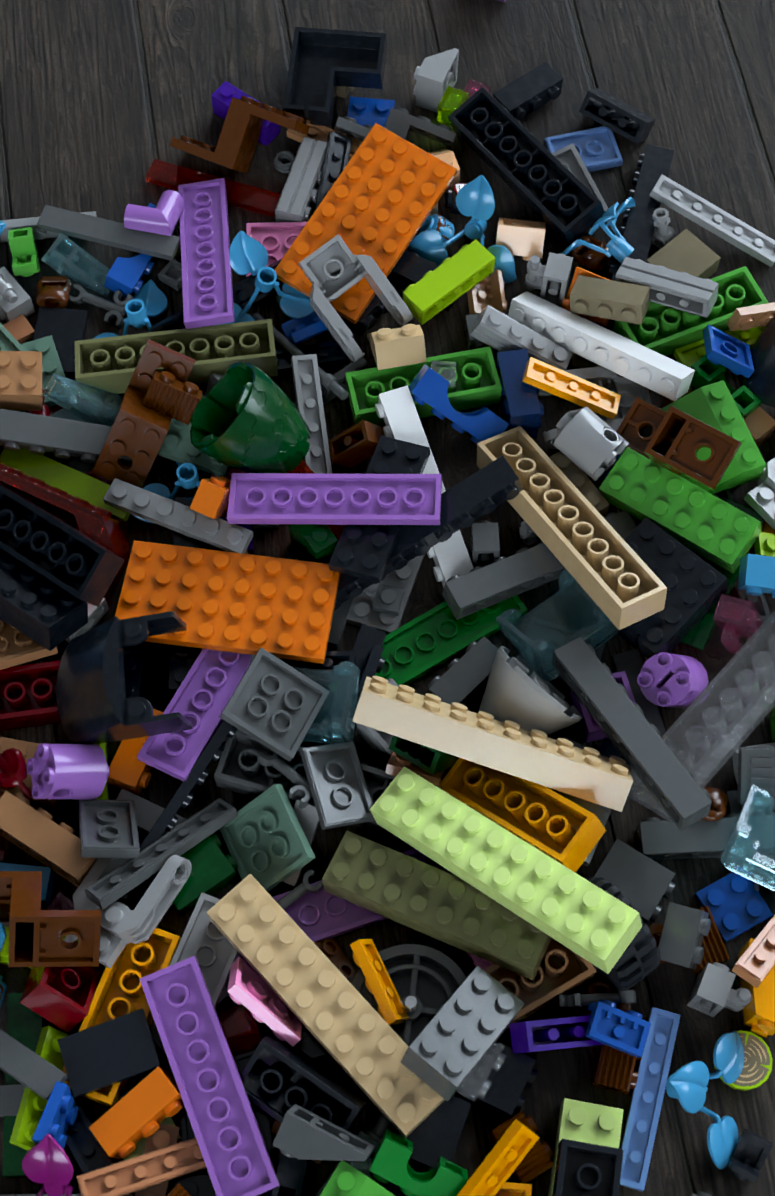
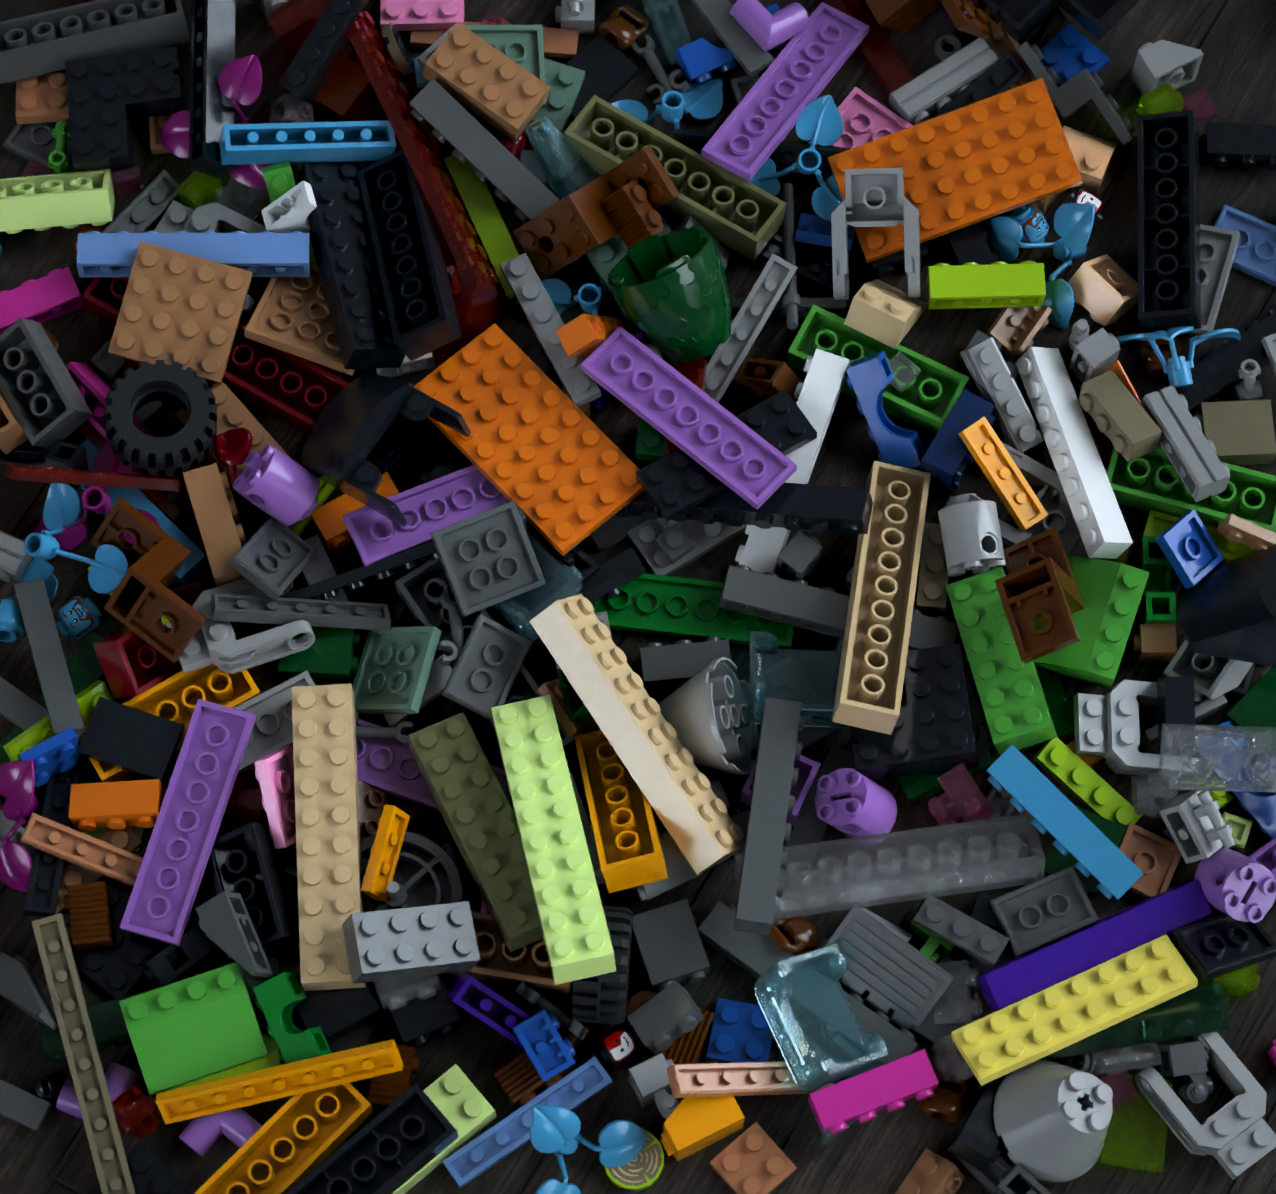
camera: 40 degrees right, 5 degrees up
none -> head [598,1022,645,1068]

